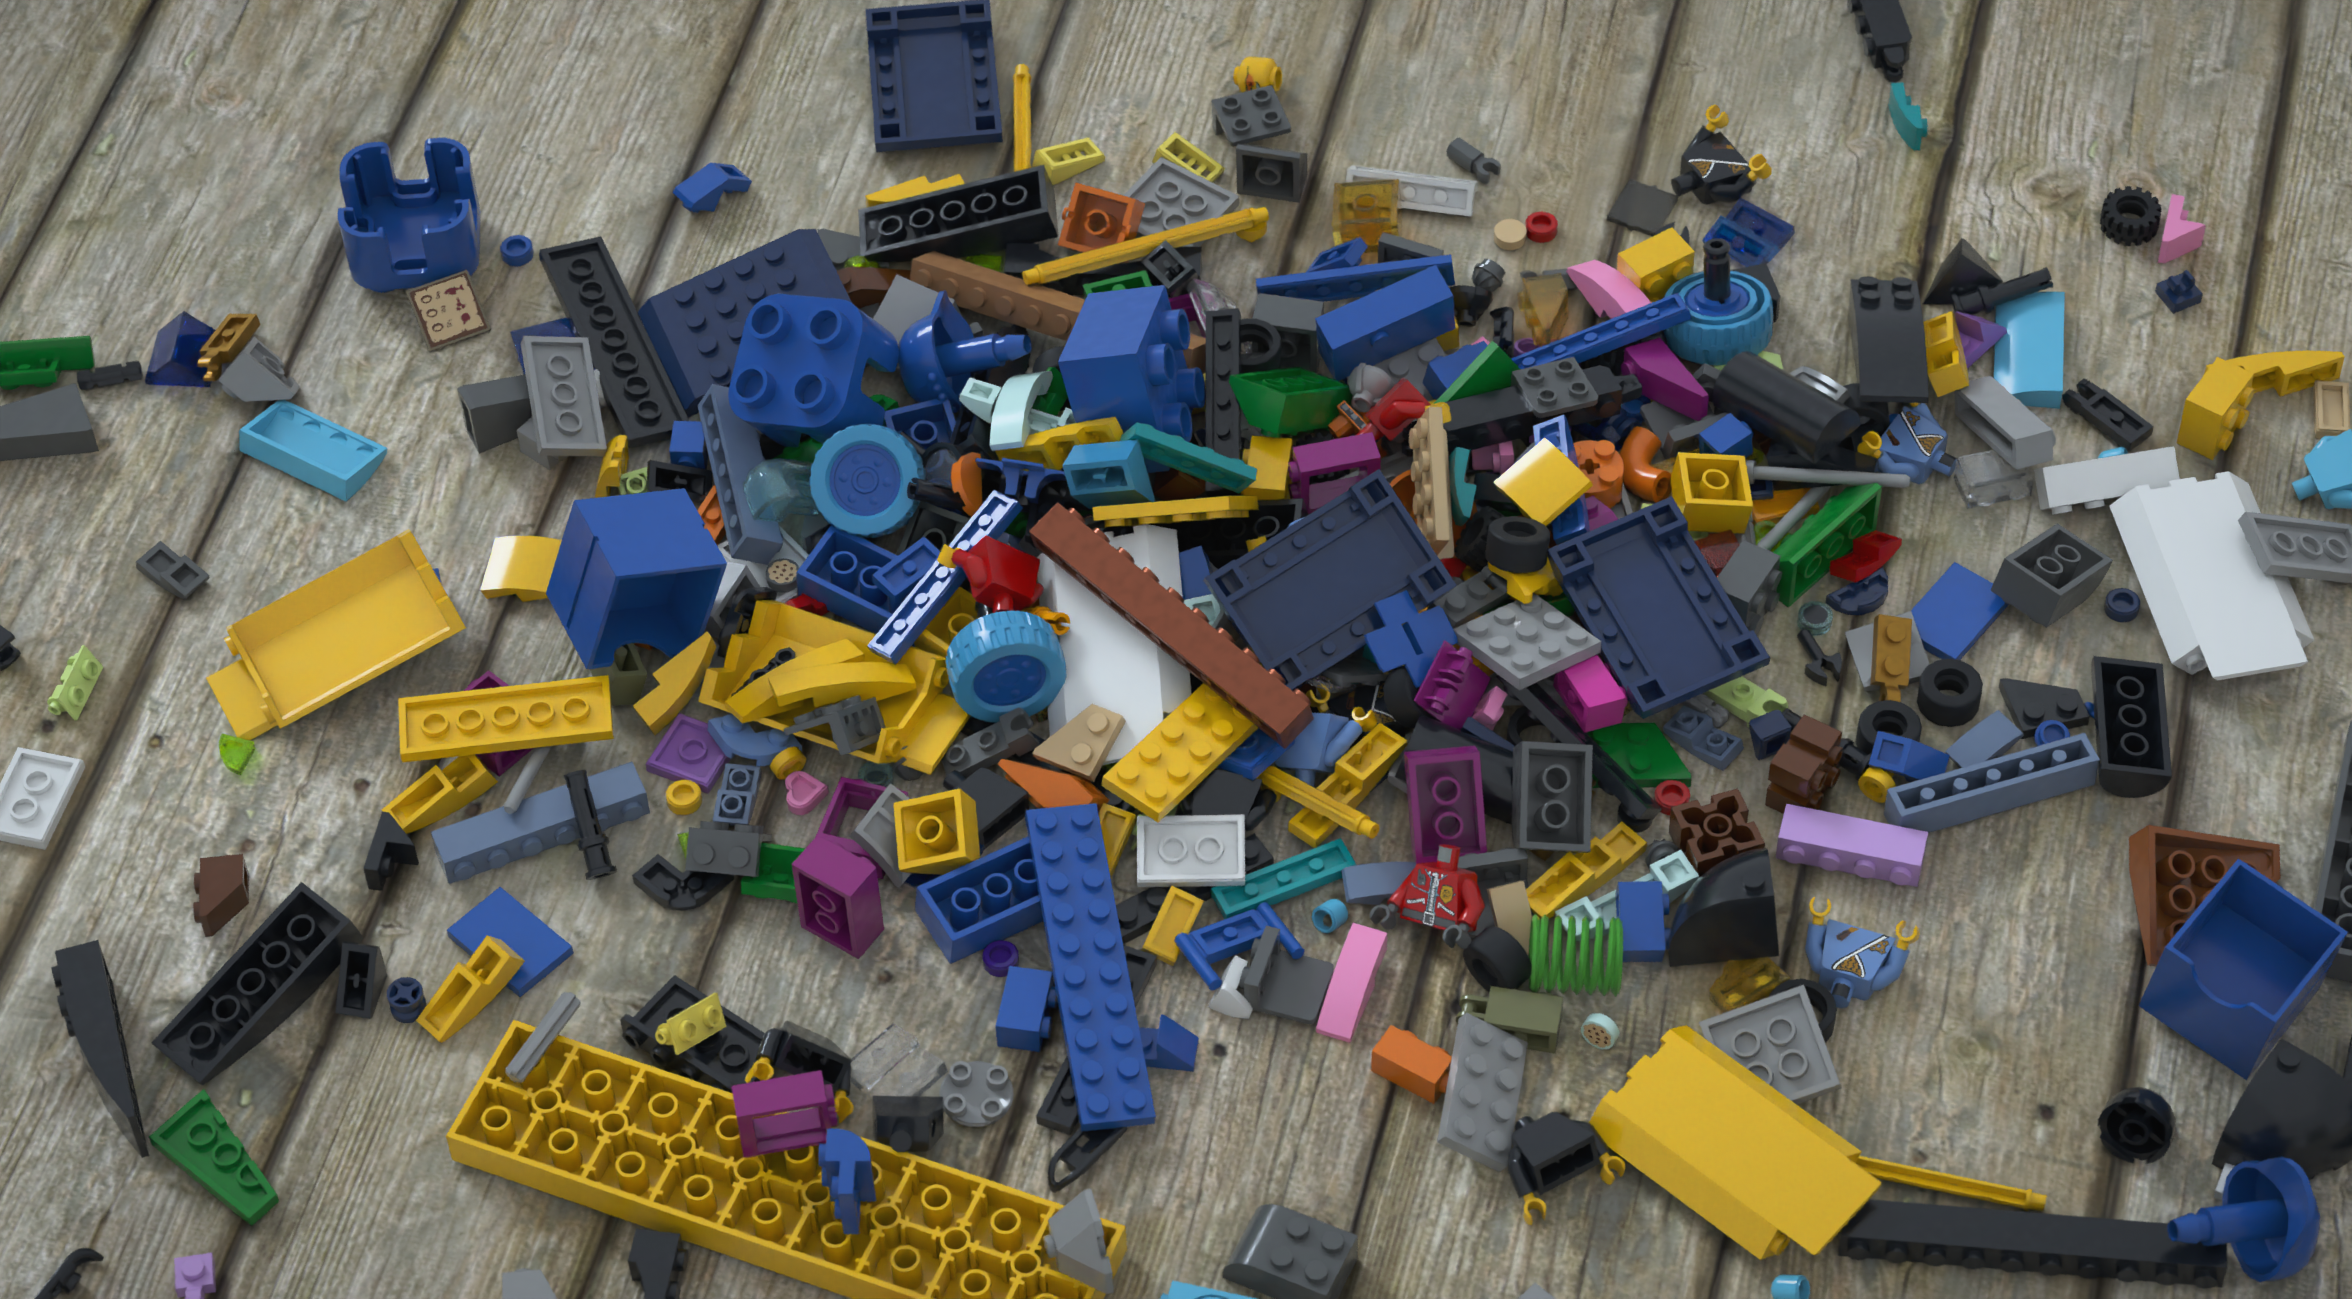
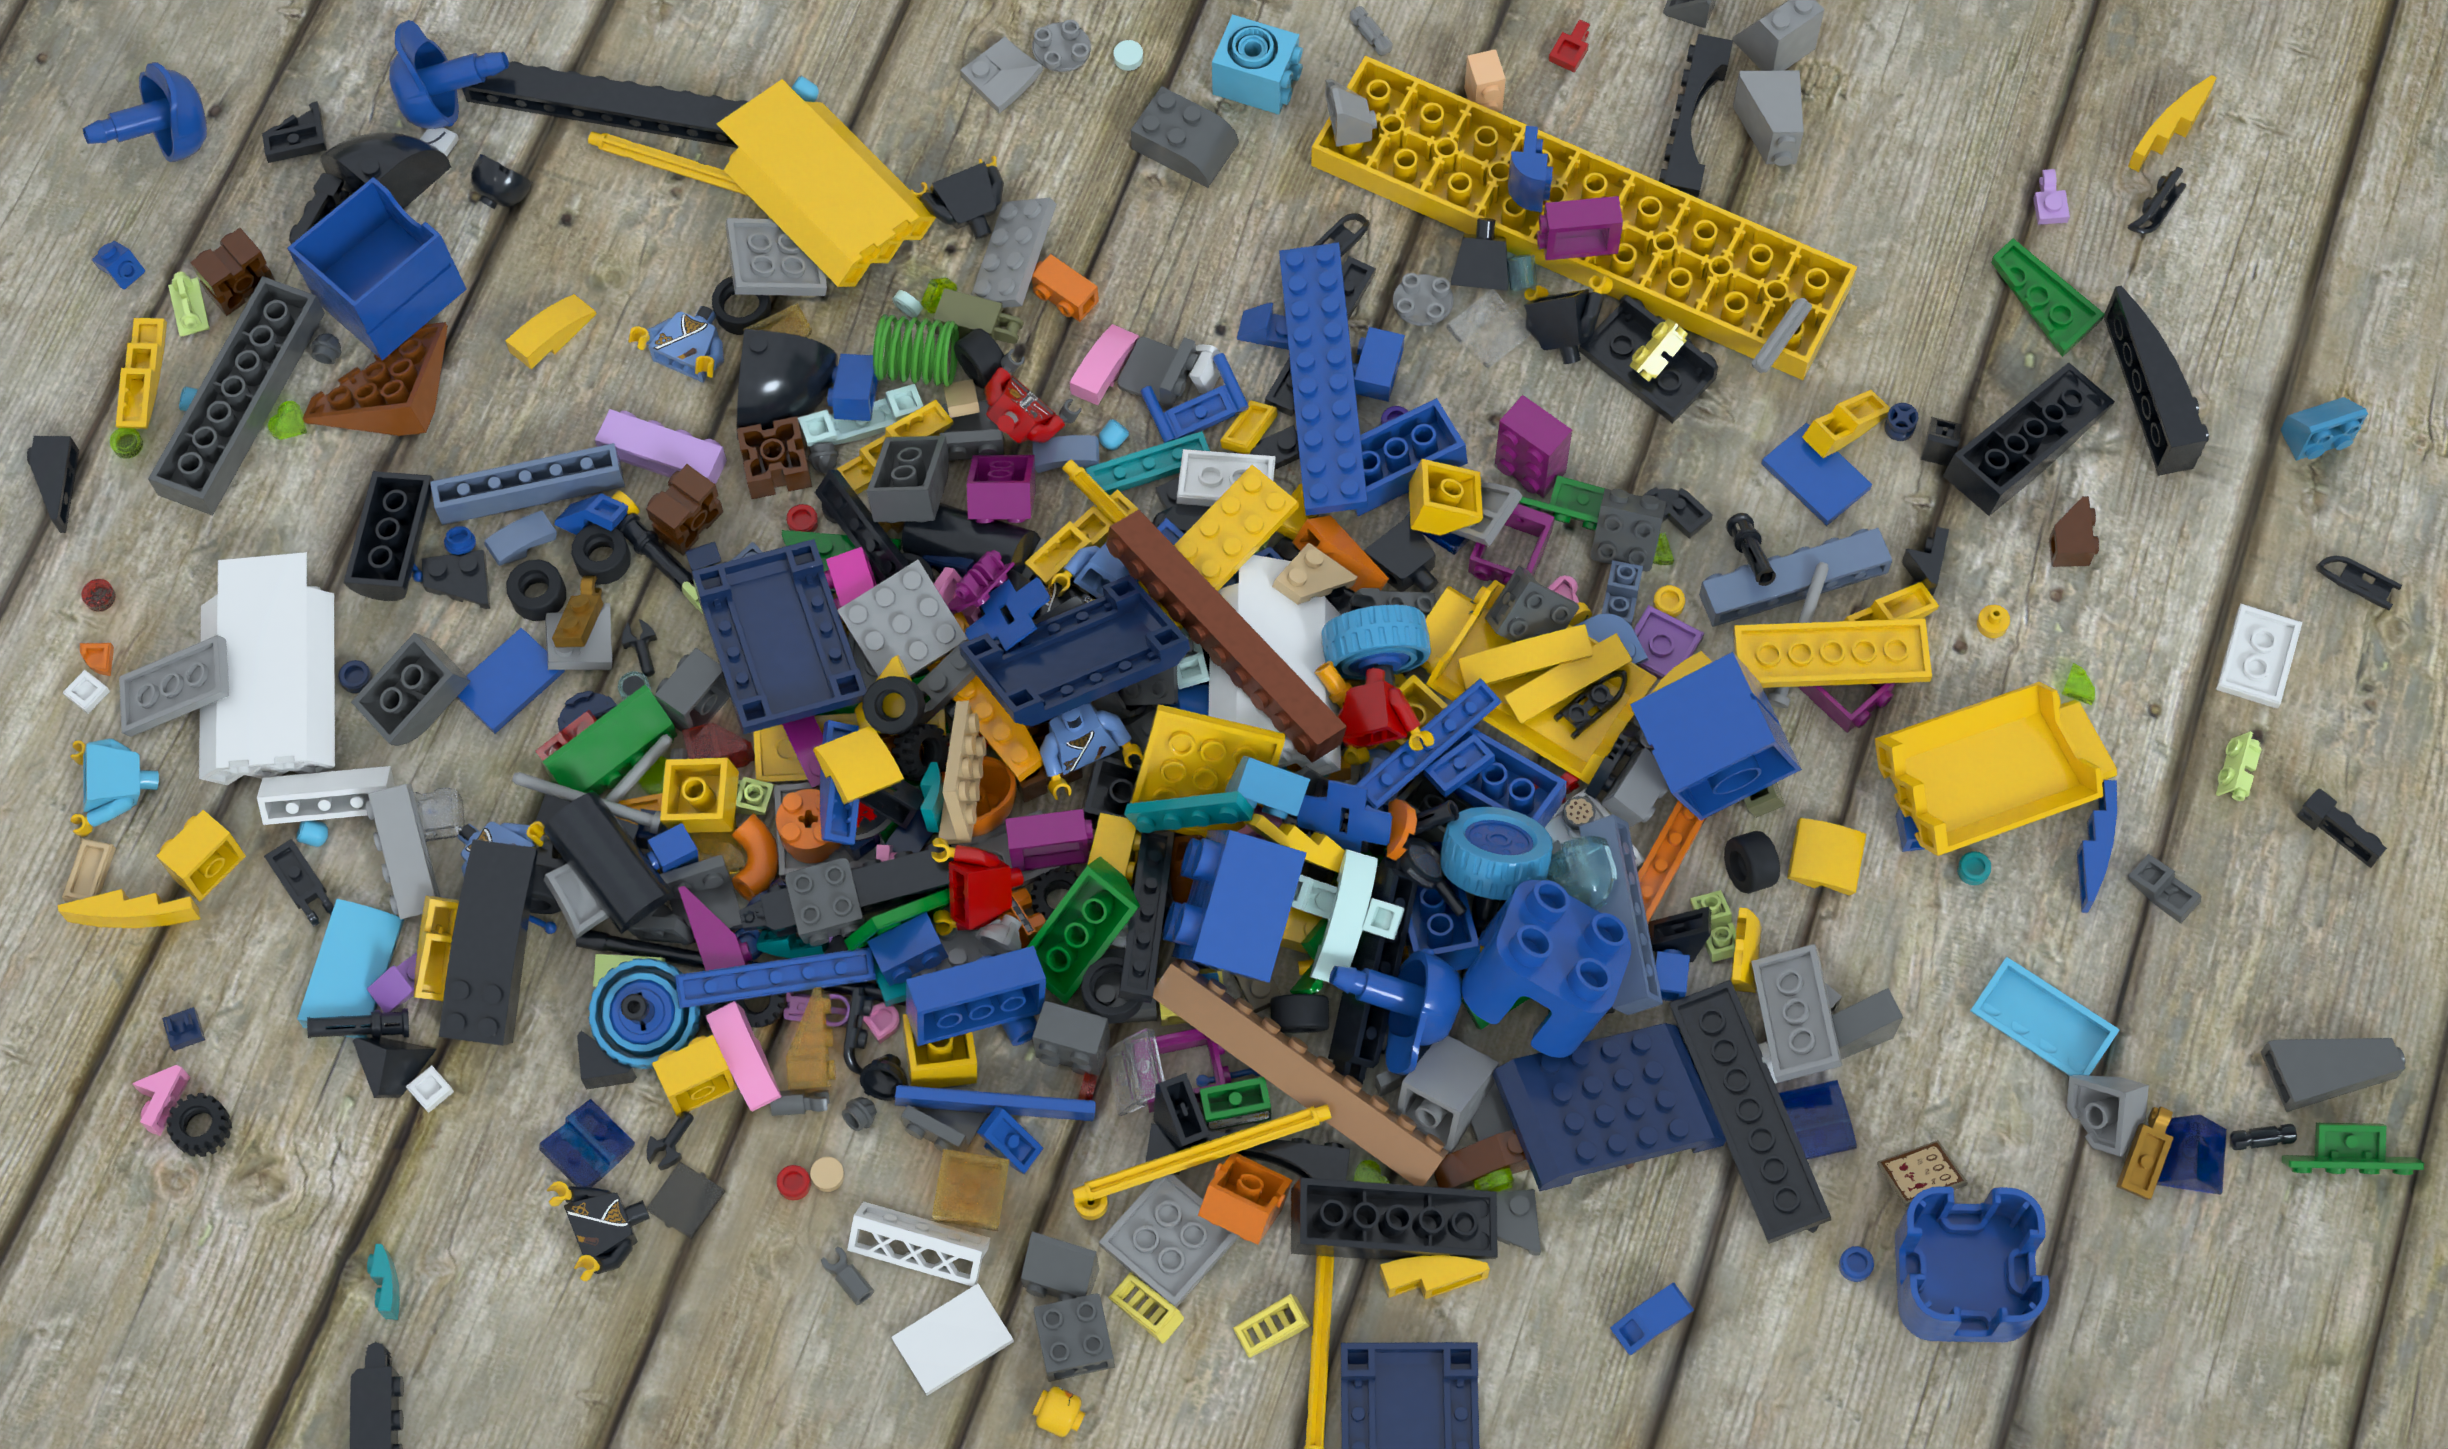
camera: 175 degrees left, 15 degrees up
none -> clear neon green tile [268,401,307,439]
none -> white tile [406,1065,454,1113]
none -> yellow slope [505,294,597,370]
none -> white tile [891,1284,1014,1396]
none -> clear neon green tile [921,277,957,314]
none -> clear light blue panel [1507,255,1538,291]
none -> yellow tile [1977,605,2010,638]
none -> blue slope [2077,780,2117,913]

